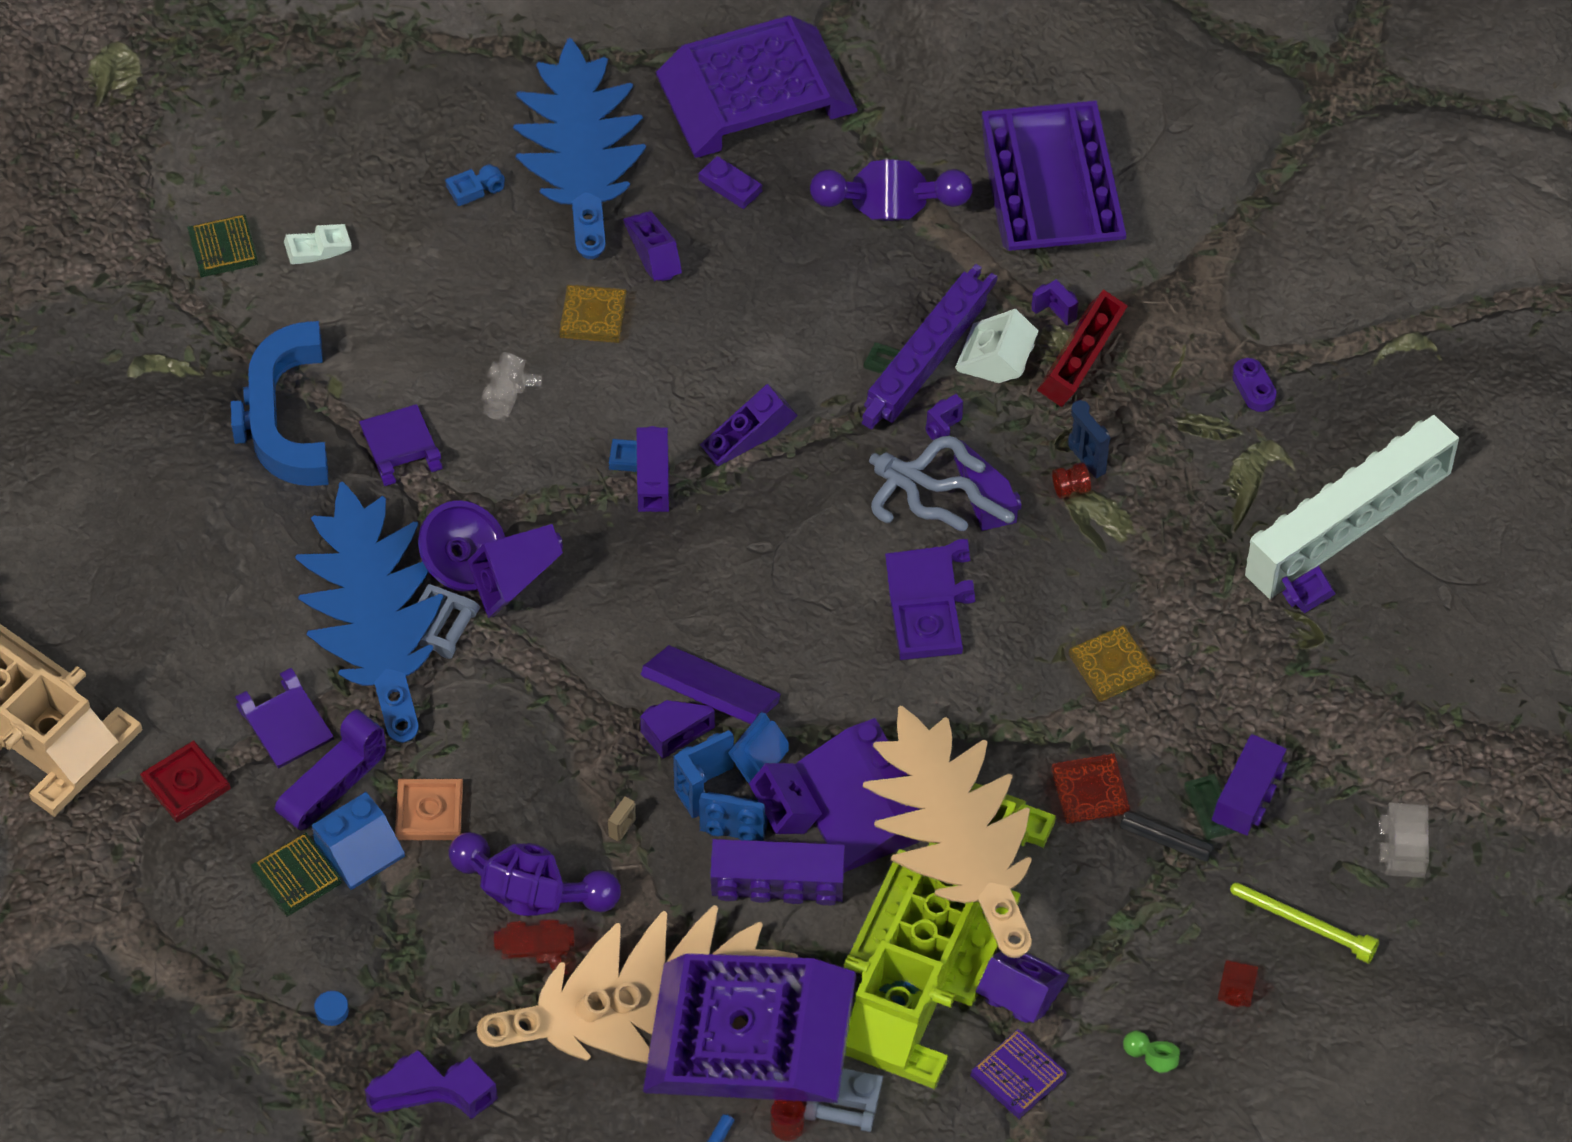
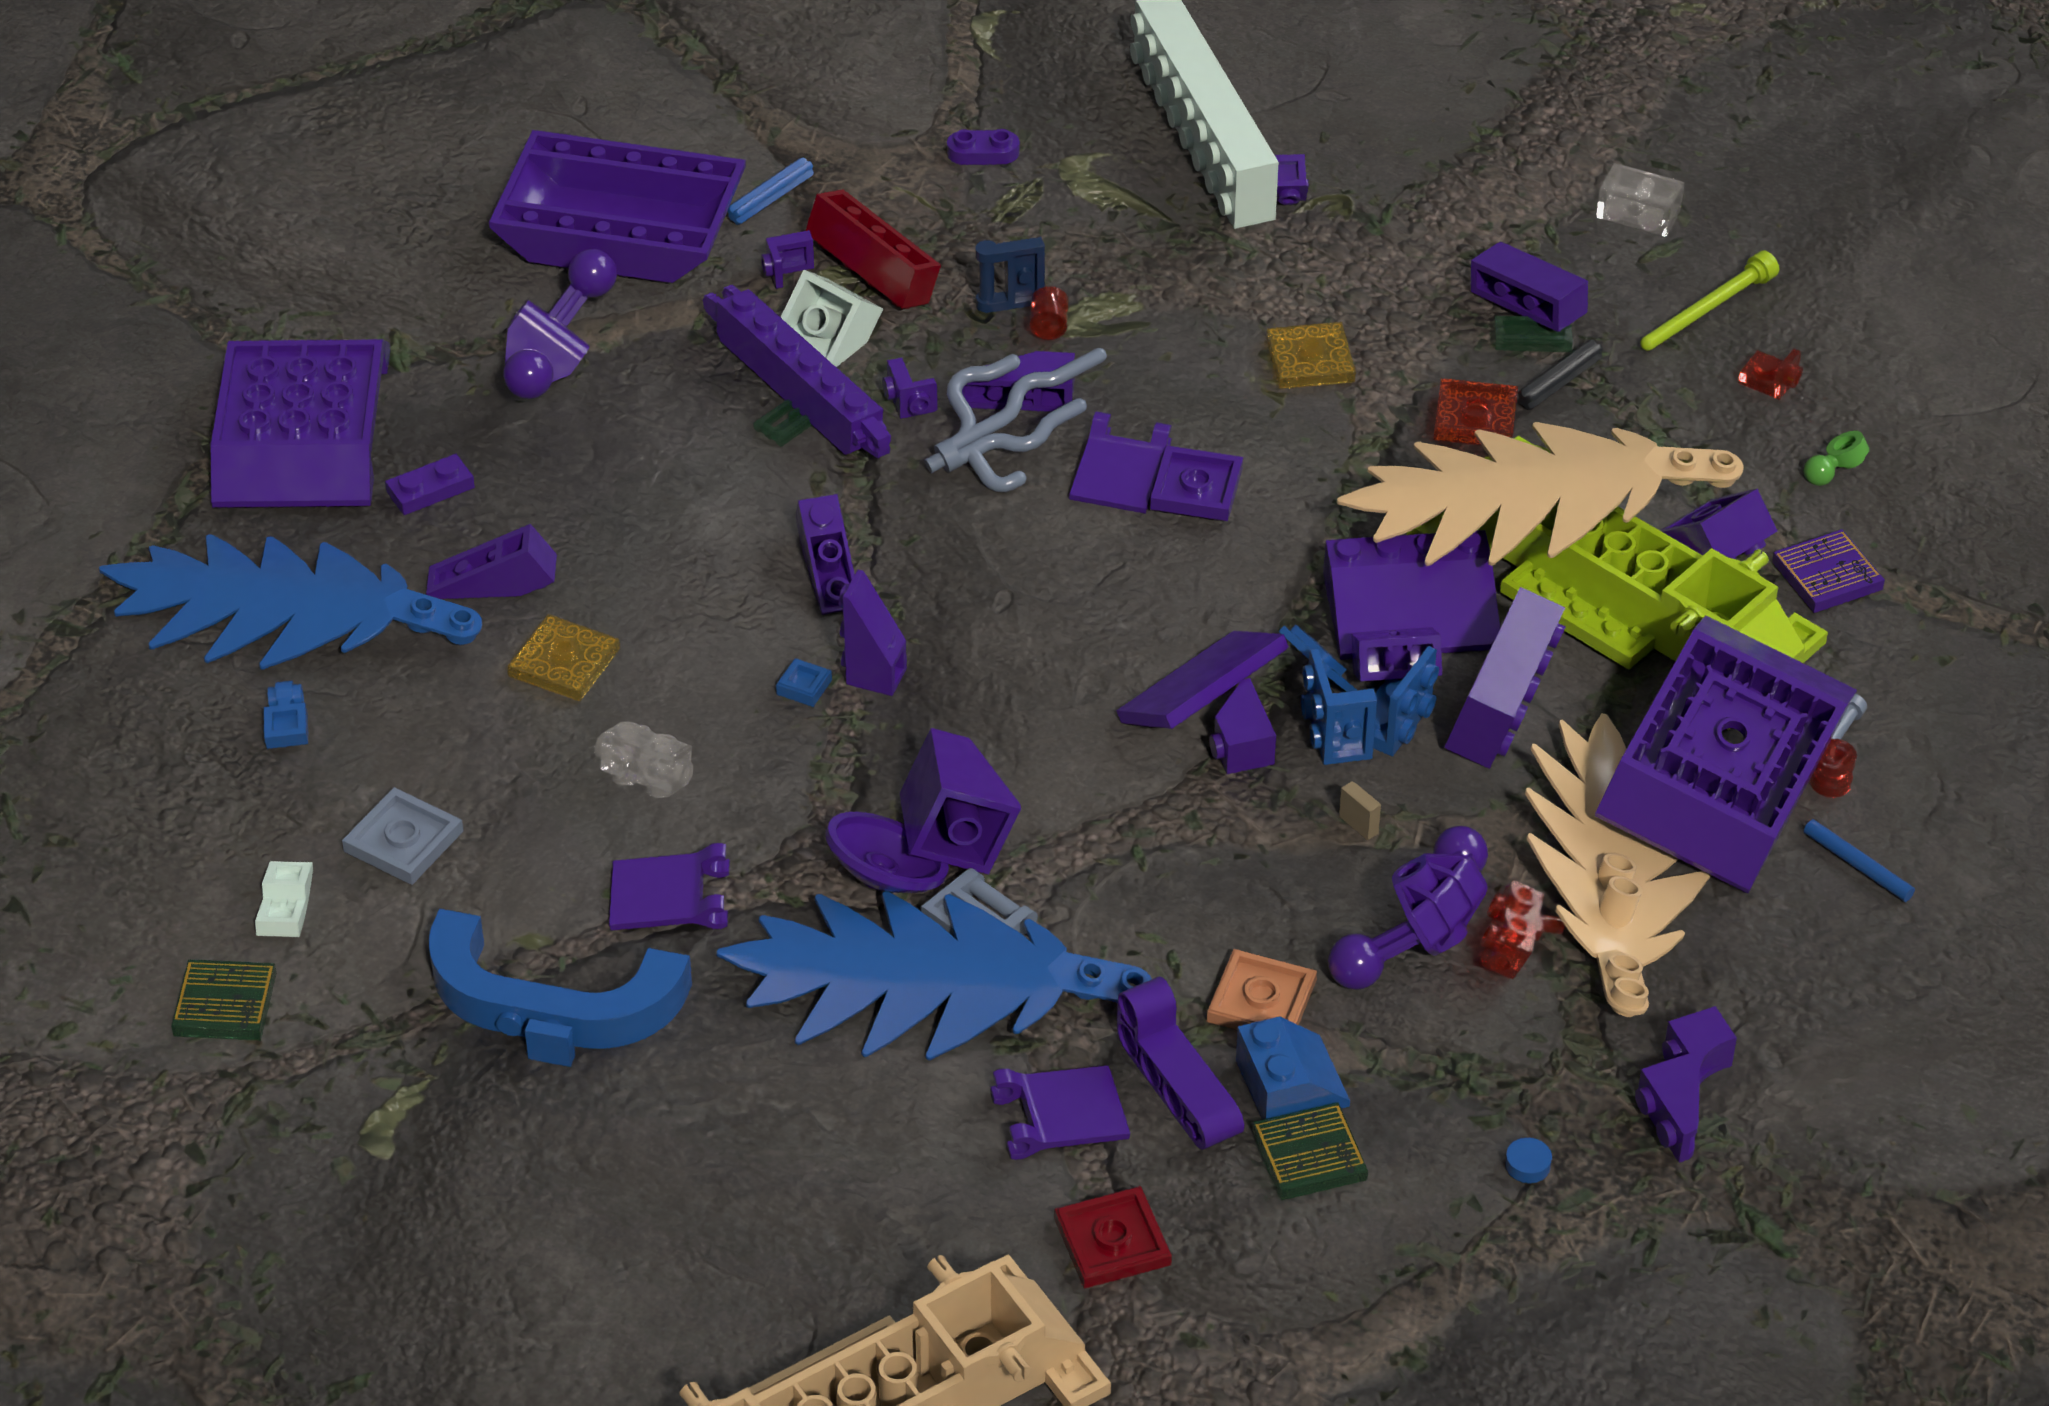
camera: 70 degrees left, 10 degrees down
none -> sand blue plate [342,787,463,885]
none -> blue axle [727,157,814,225]

